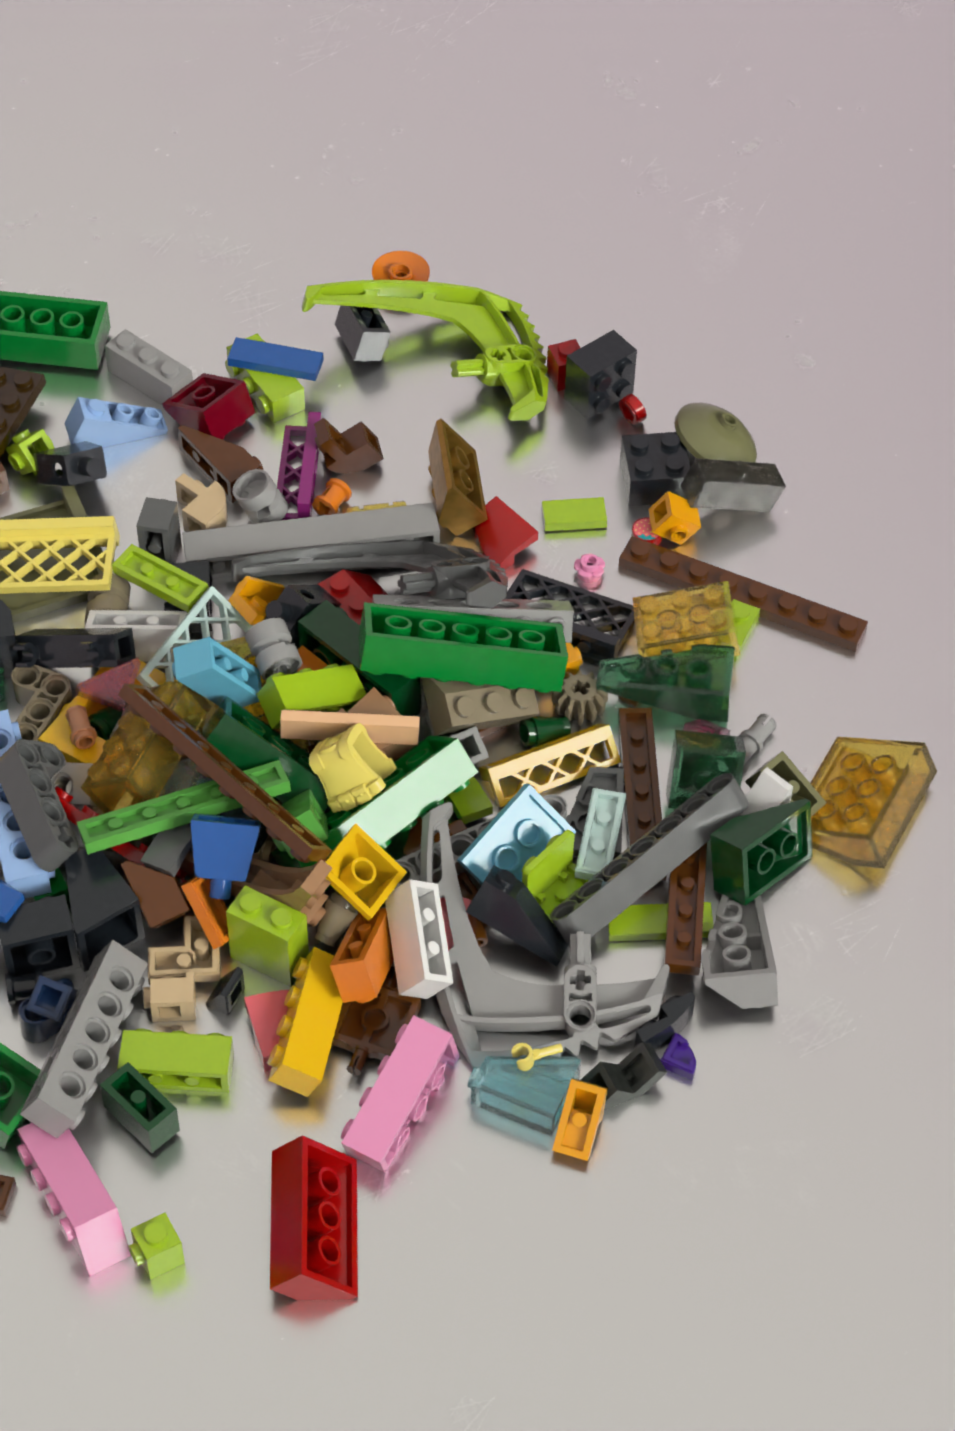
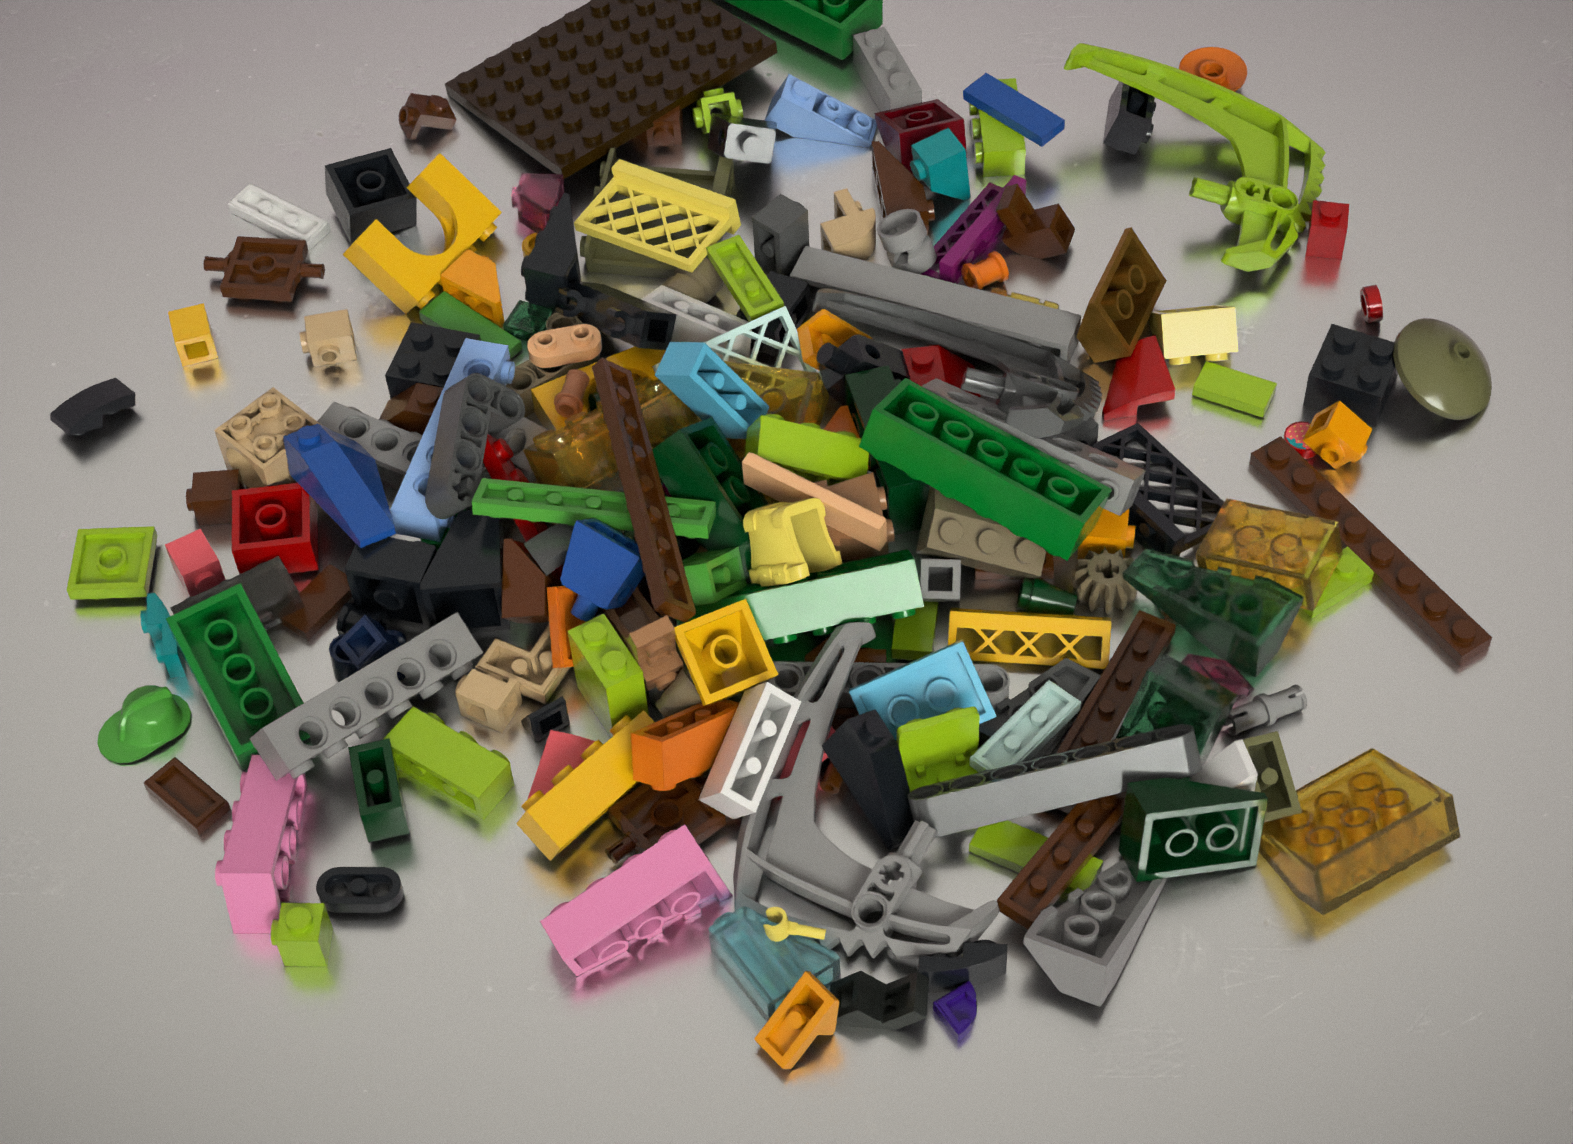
camera: 35 degrees right, 0 degrees up
clear pink slope [75,657,141,712] -> none
light grey wheel [245,618,303,680] -> none
red slope [270,1135,358,1301] -> none
black brick [564,330,637,419] -> none
bright pink plate [574,554,605,583] -> none
clear smoke brick [680,458,786,512] -> none
none -> black plate [316,867,403,913]
none -> light nougat plate [527,324,602,368]
none -> teal slope [910,128,971,200]
none -> light yellow slope [1148,305,1238,365]

